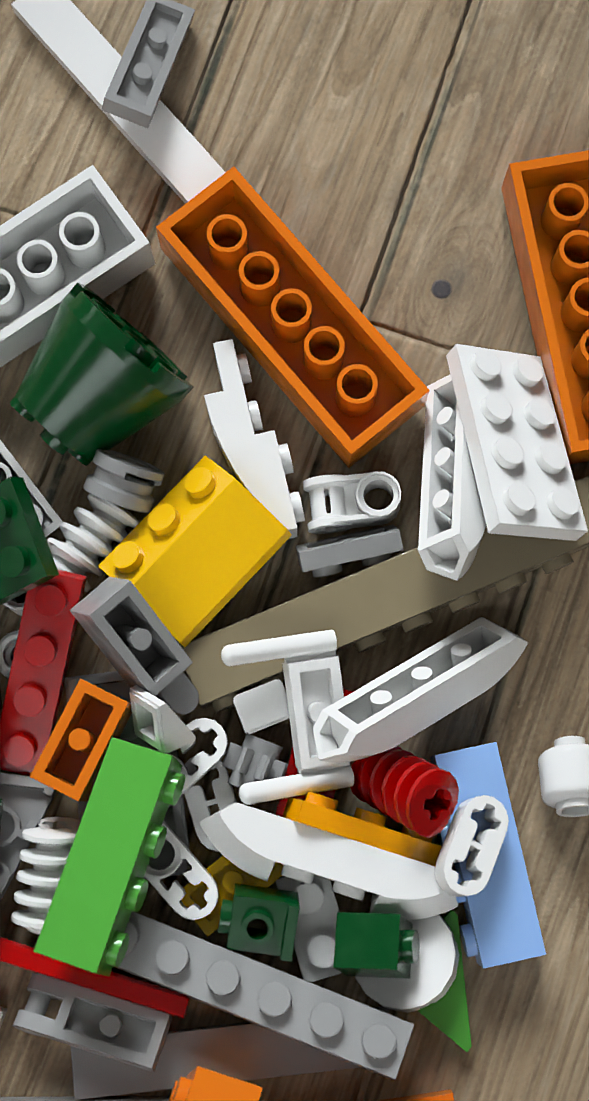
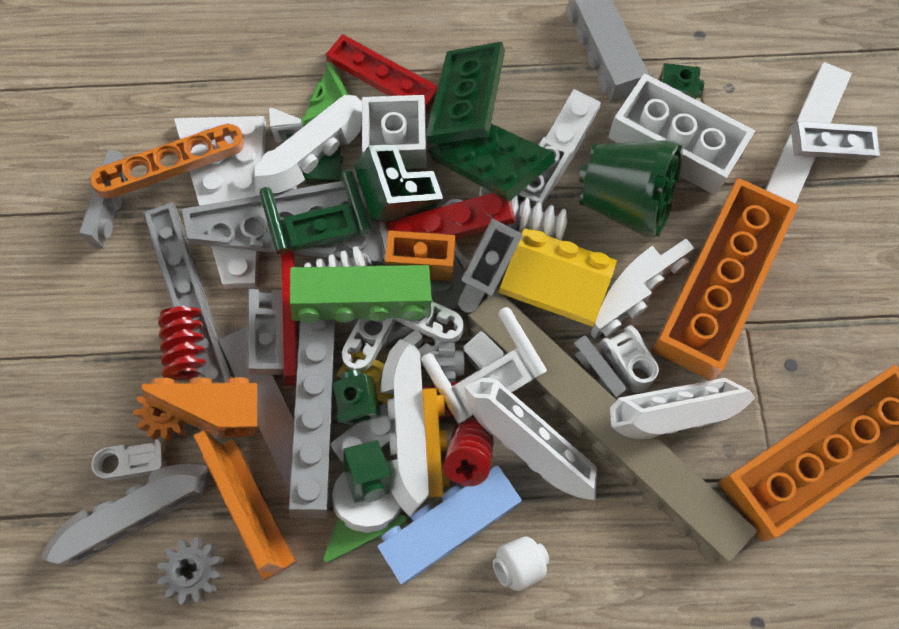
camera: 70 degrees right, 10 degrees down
light grey wheel [83,449,165,513] -> none
white slope [129,685,196,754] -> none
white beam [435,795,509,897] -> none
white plate [446,344,588,541] -> none

